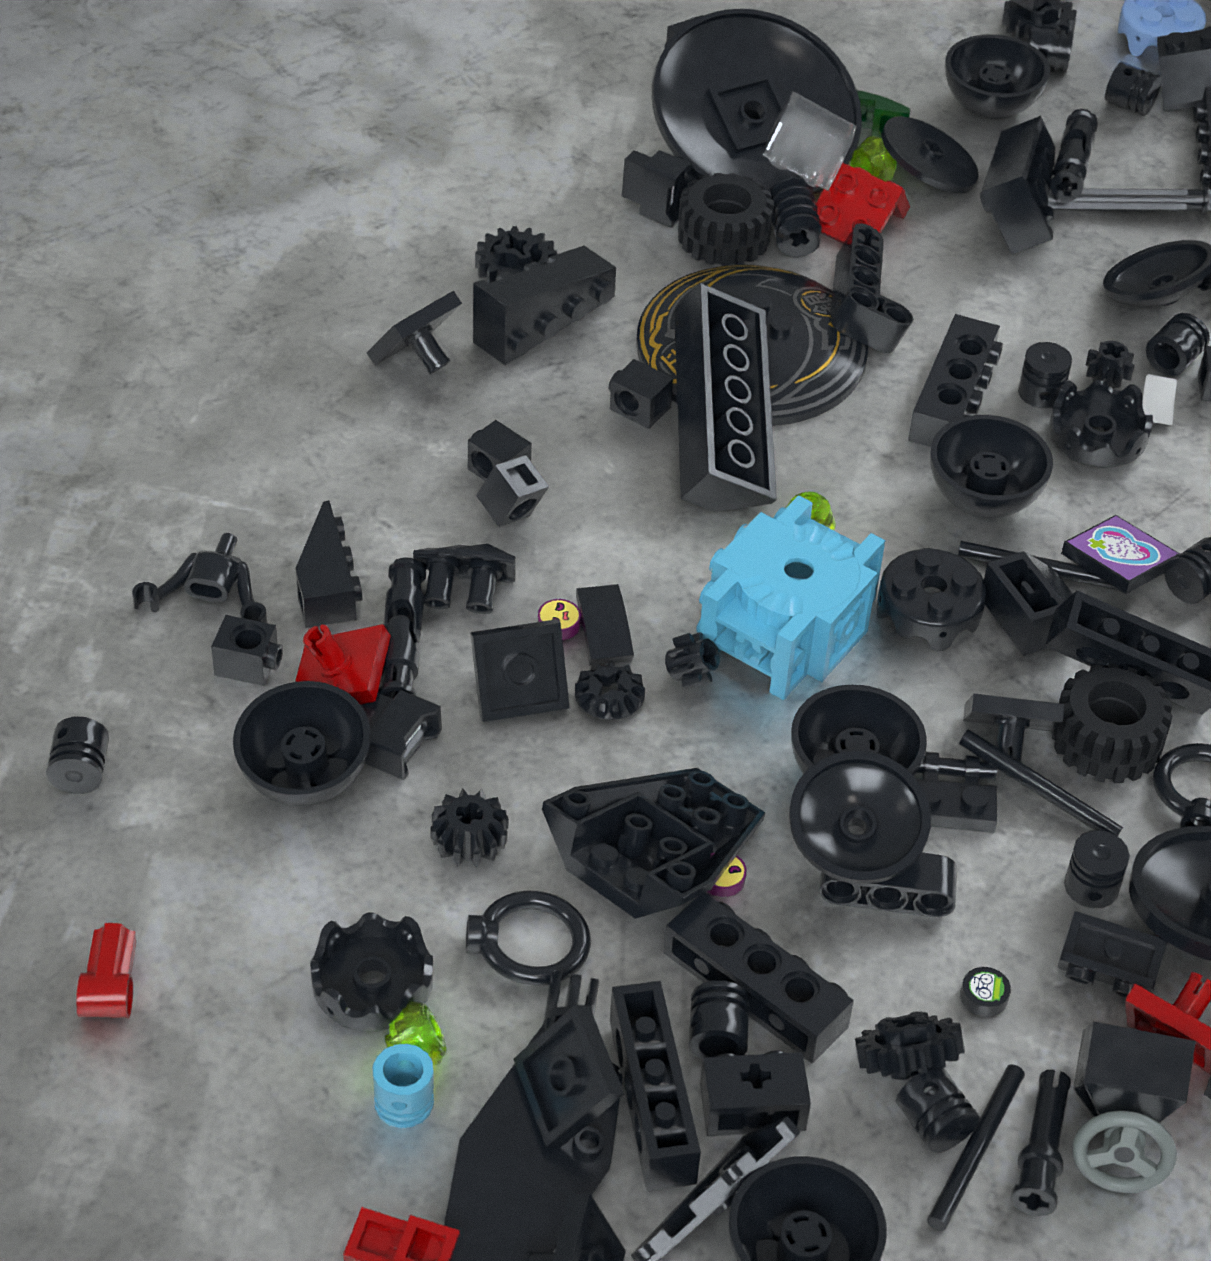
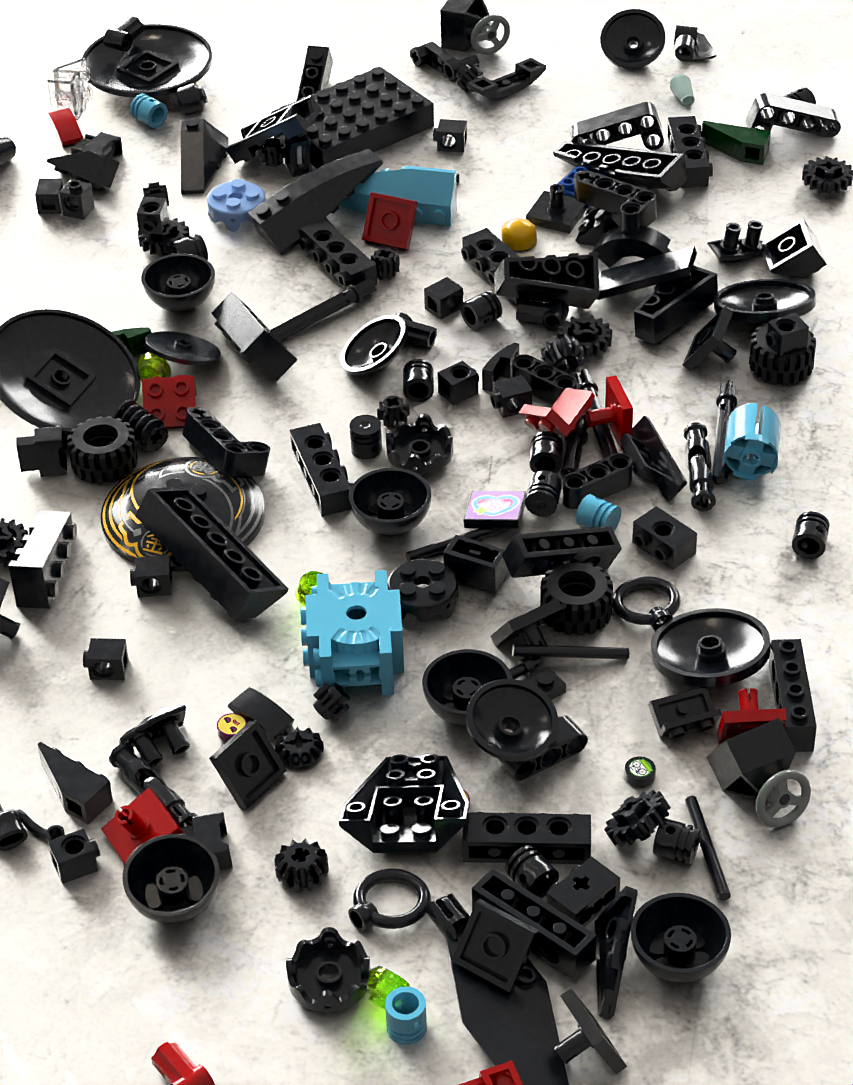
camera: 35 degrees left, 5 degrees down
black piece [46,717,109,794] -> none
black brick [476,455,549,527] -> none
clear slope [763,91,857,191] -> none
black pin [1011,1069,1071,1216] -> none
black piece [1050,108,1098,202] -> none
black piece [1064,830,1130,908] -> none
black piece [1105,61,1162,116] -> none

